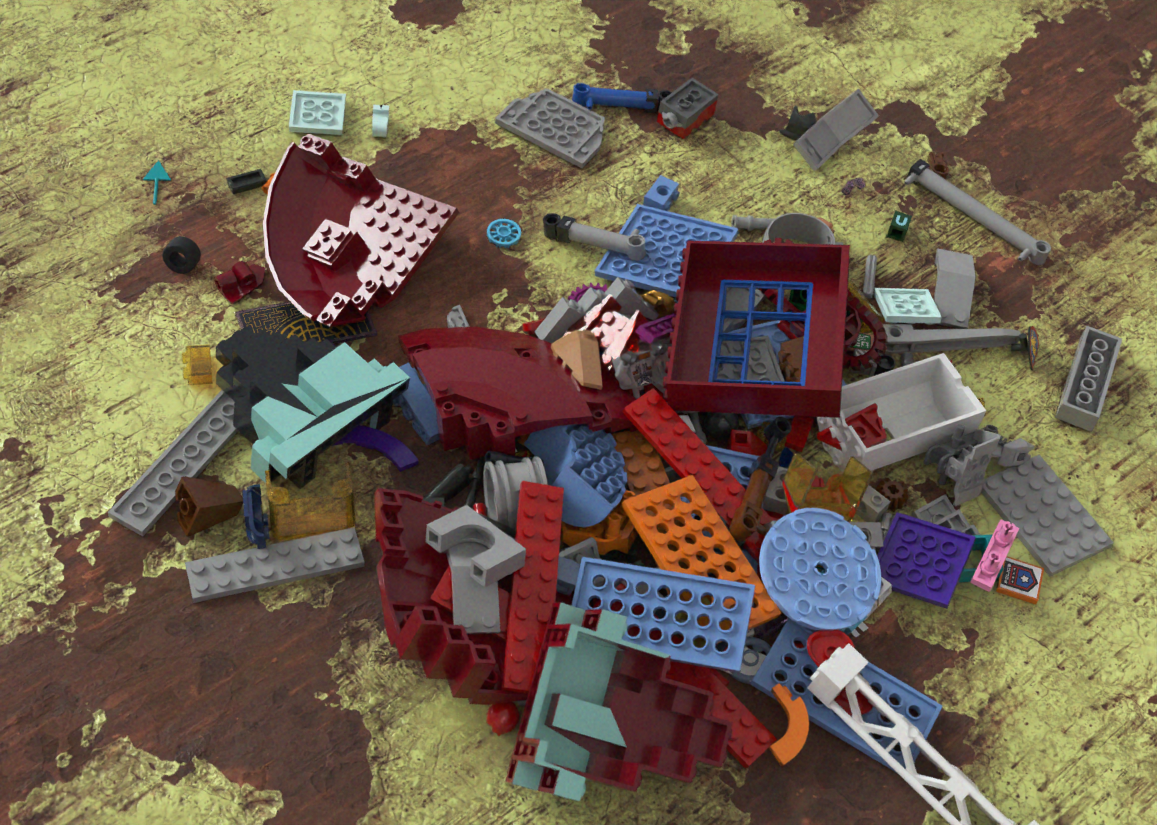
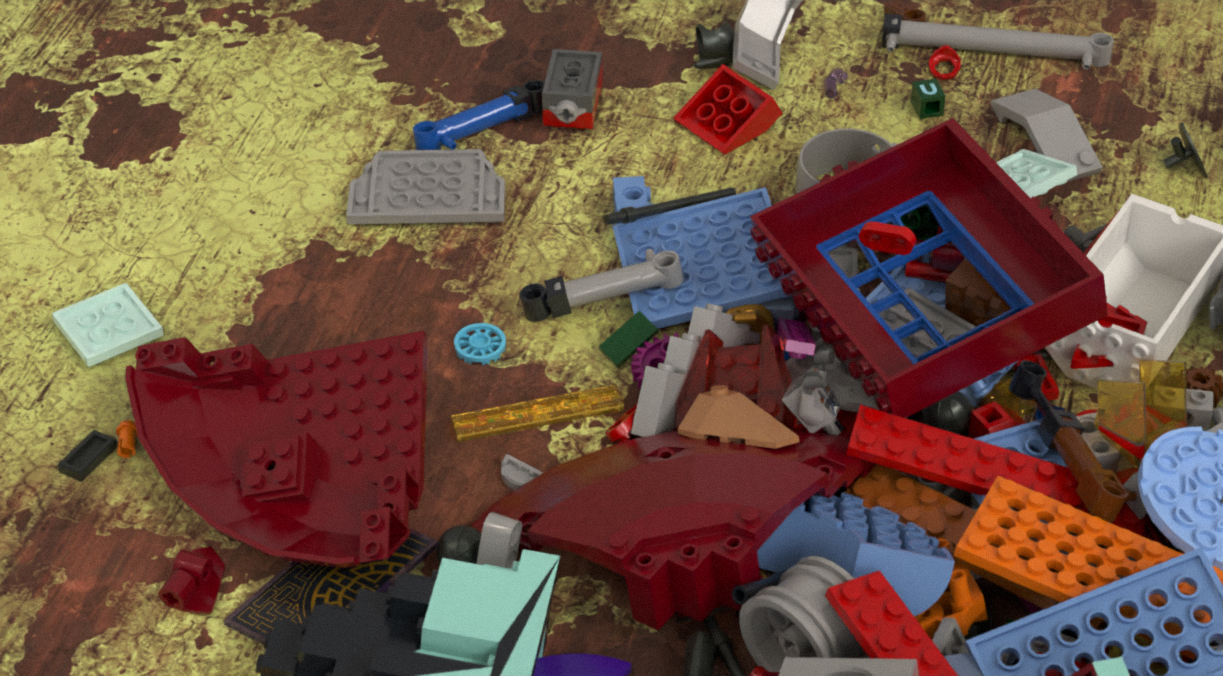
camera: 25 degrees left, 10 degrees down
black tyre [162,236,201,274] -> none
light aqua leg [372,105,389,137] -> none
medium blue wedge [393,363,439,445] -> none
light grey pin [731,215,775,231] -> none
light grey piece [872,324,1020,354] -> none
none -> pearl dark grey piece [436,525,482,565]
none -> clear yellow tile [451,384,624,442]
none -> light grey beam [476,512,522,569]
none -> dark green tile [598,311,659,369]
none -> pearl dark grey bar [603,187,736,225]
none -> red slope [673,64,783,155]
none -> red plate [859,221,917,255]
none -> red piece [929,45,961,80]

